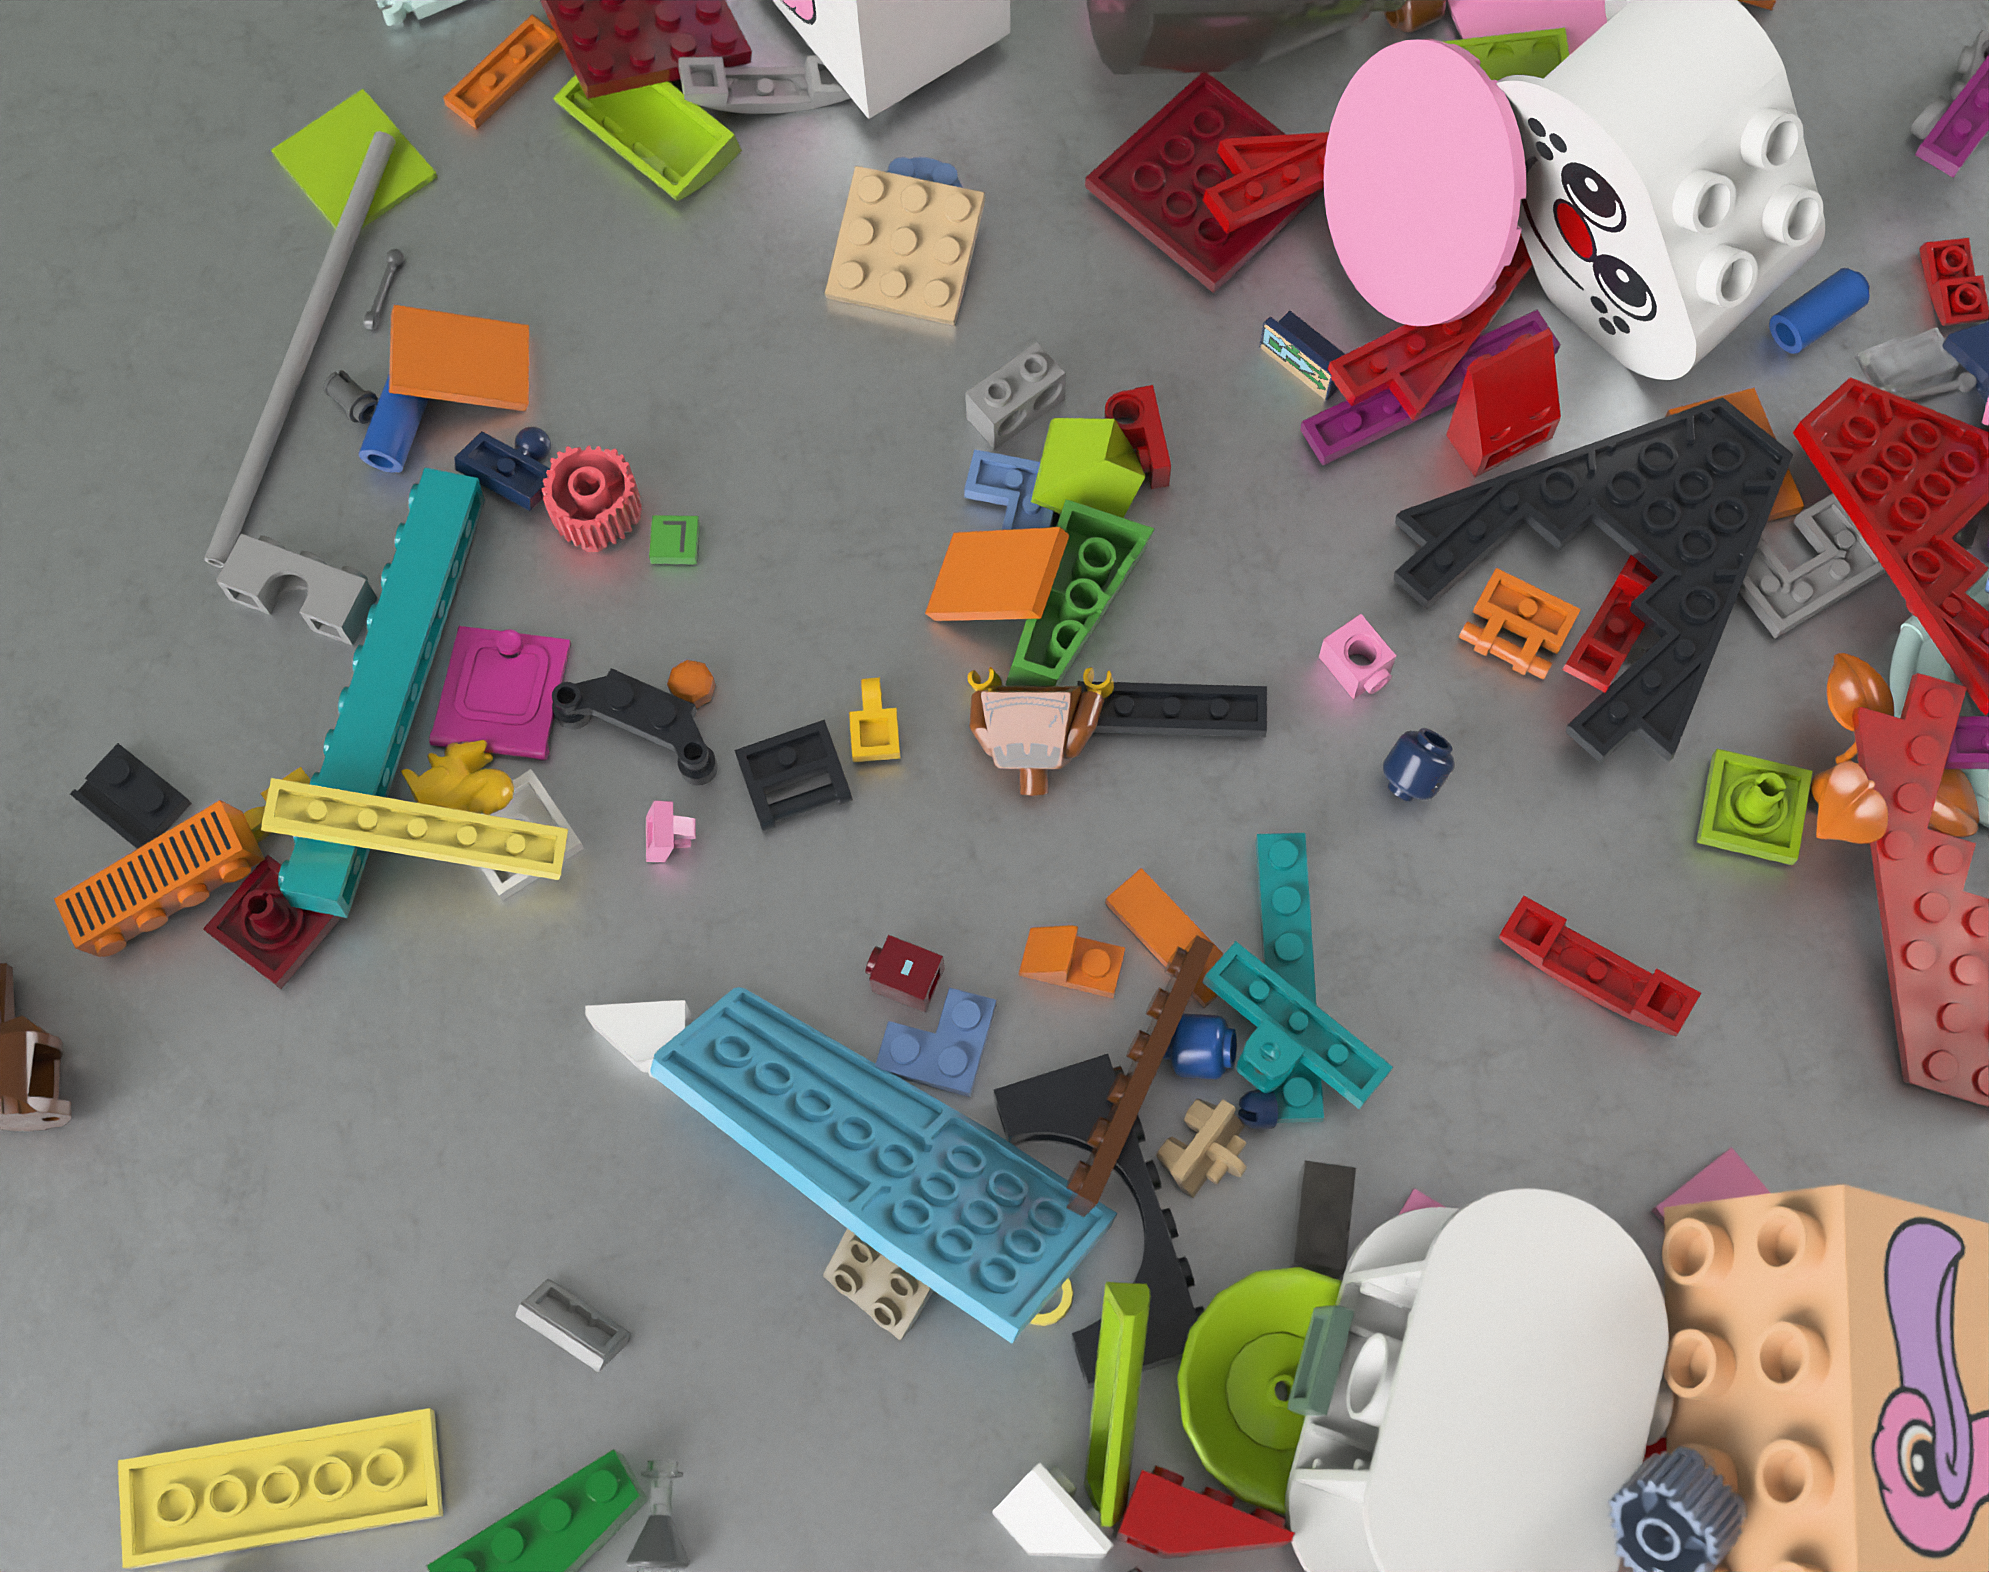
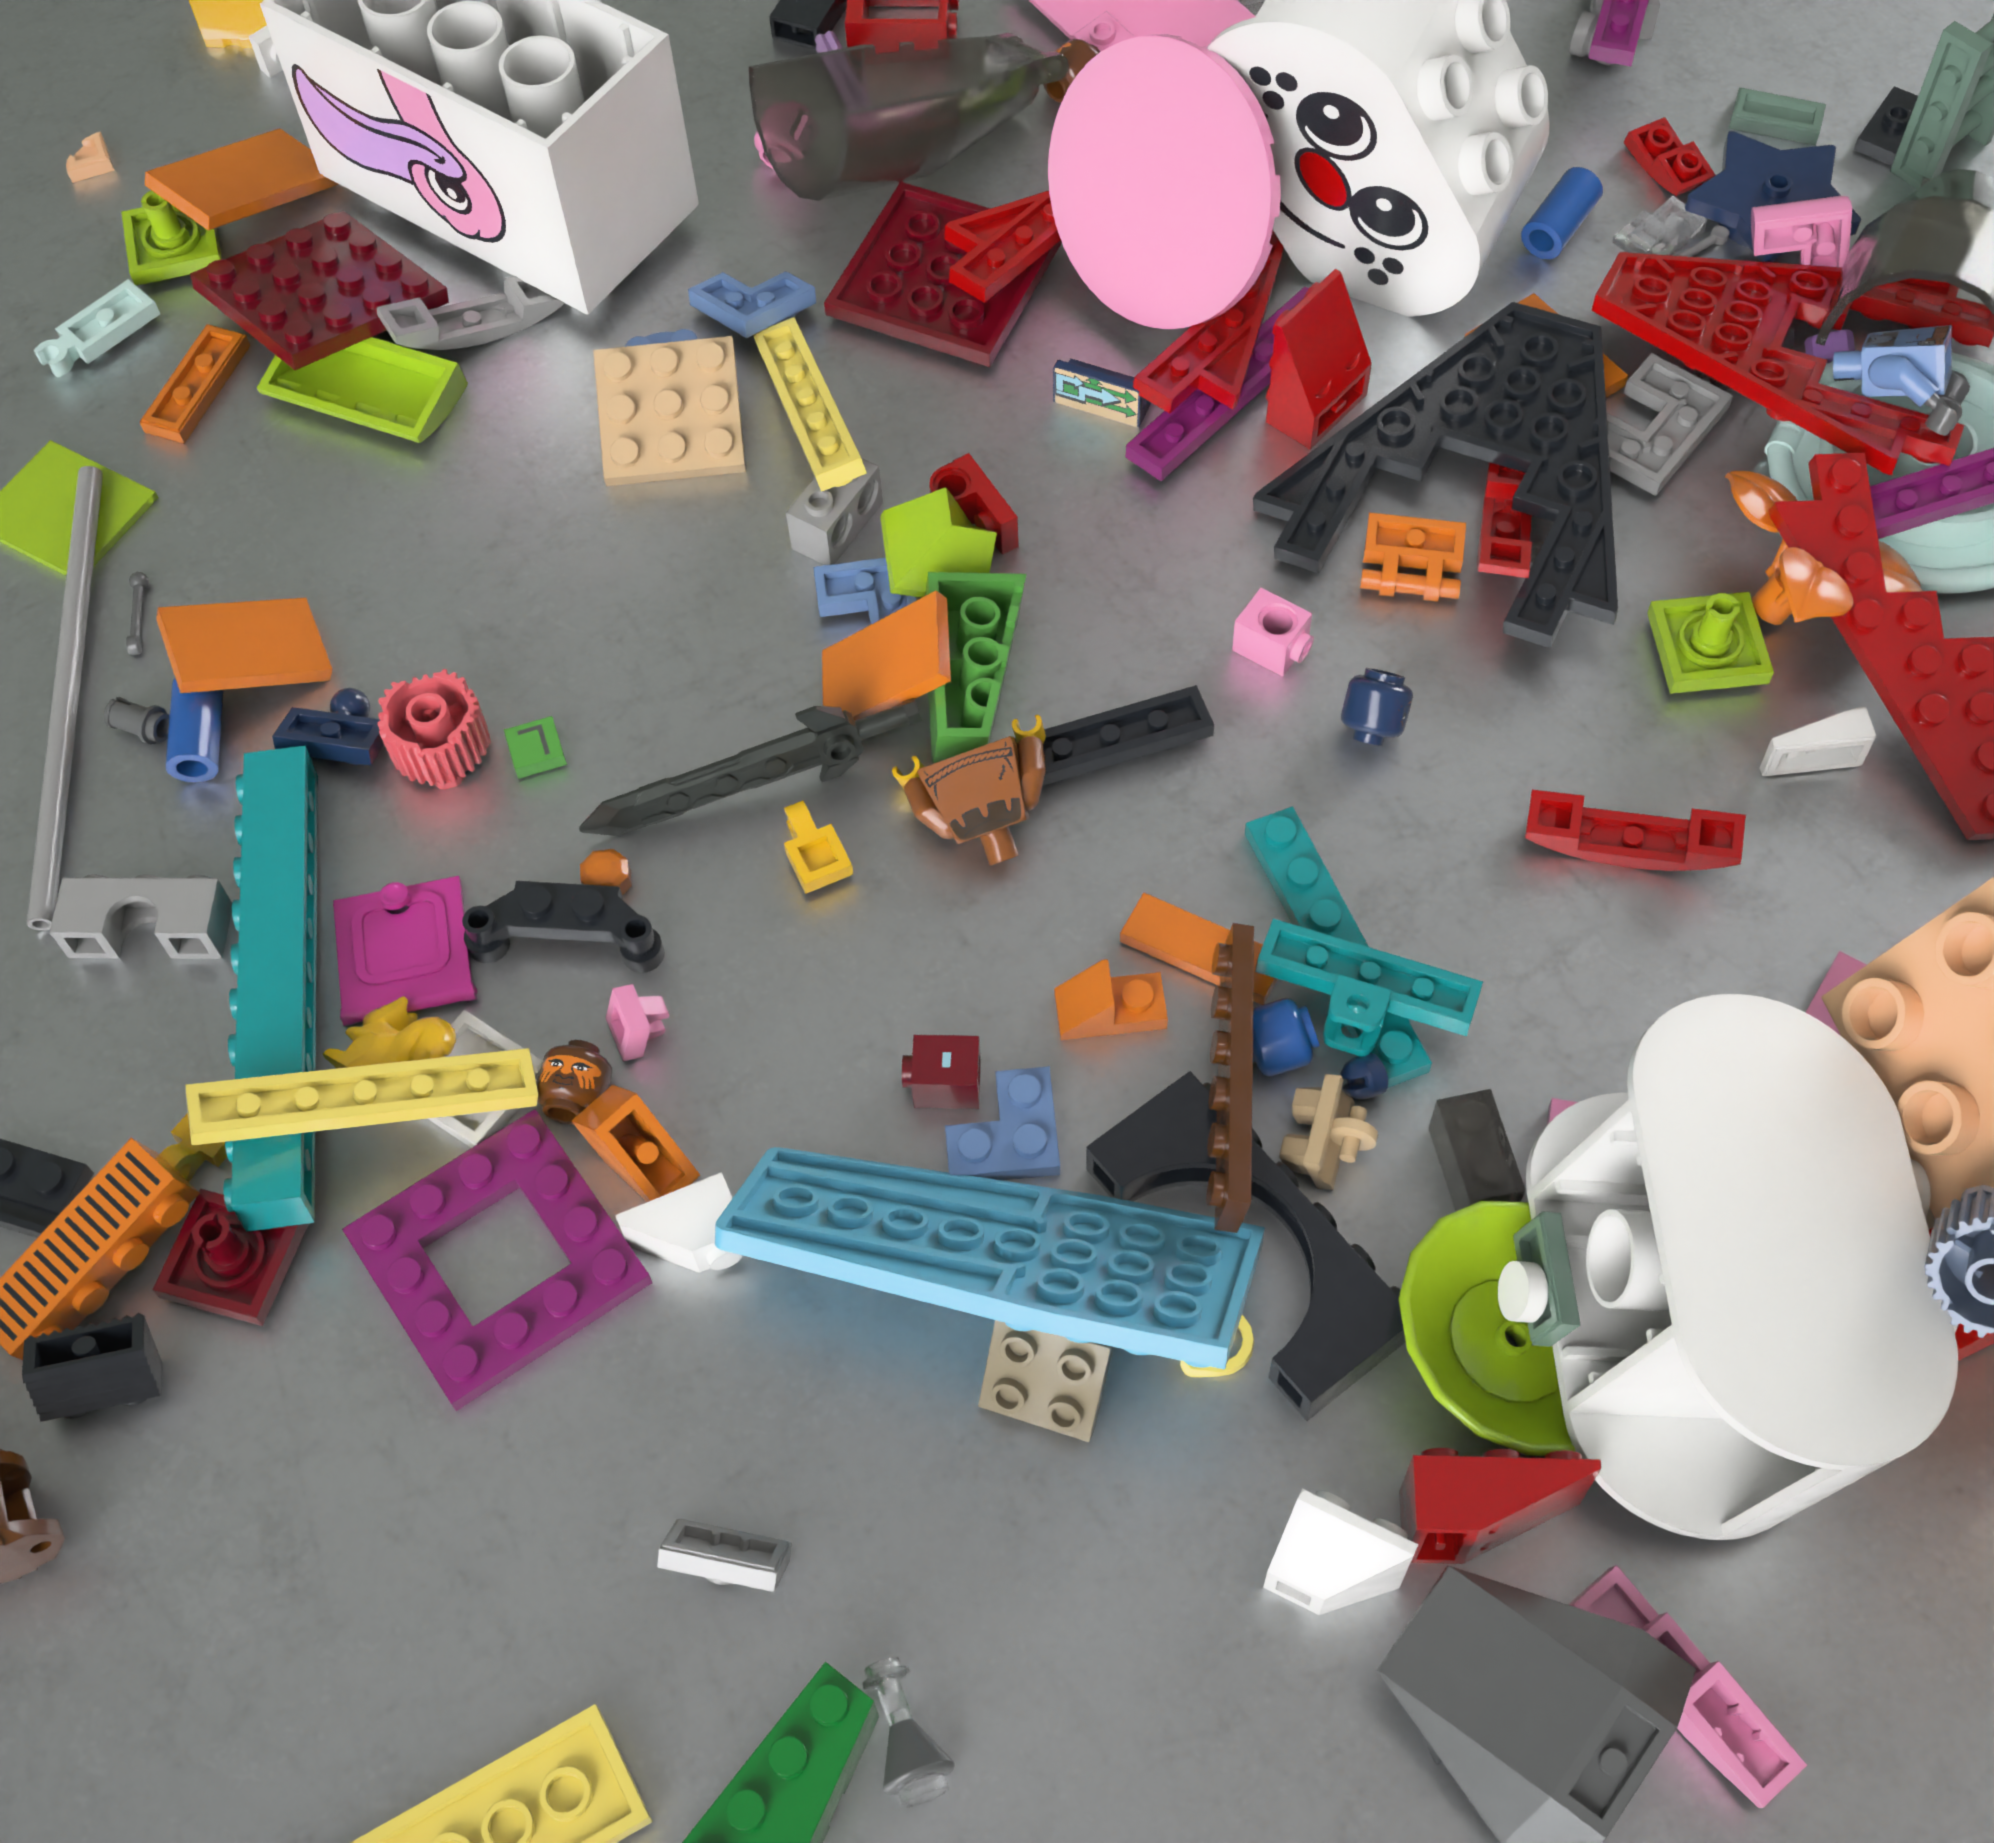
camera: 20 degrees left, 10 degrees down
black plate [734,719,853,832] -> none
lime slope [1084,1282,1150,1527] -> none
none -> black brick [22,1312,162,1422]
none -> magenta plate [342,1109,653,1411]
none -> reddish brown head [536,1040,612,1125]
none -> orange slope [572,1085,700,1202]
none -> pearl dark grey sword [579,698,922,836]
none -> medium blue plate [688,271,816,338]
none -> light yellow plate [753,317,867,492]
none -> white tile [1498,1261,1548,1323]
none -> white slope [1759,706,1876,776]

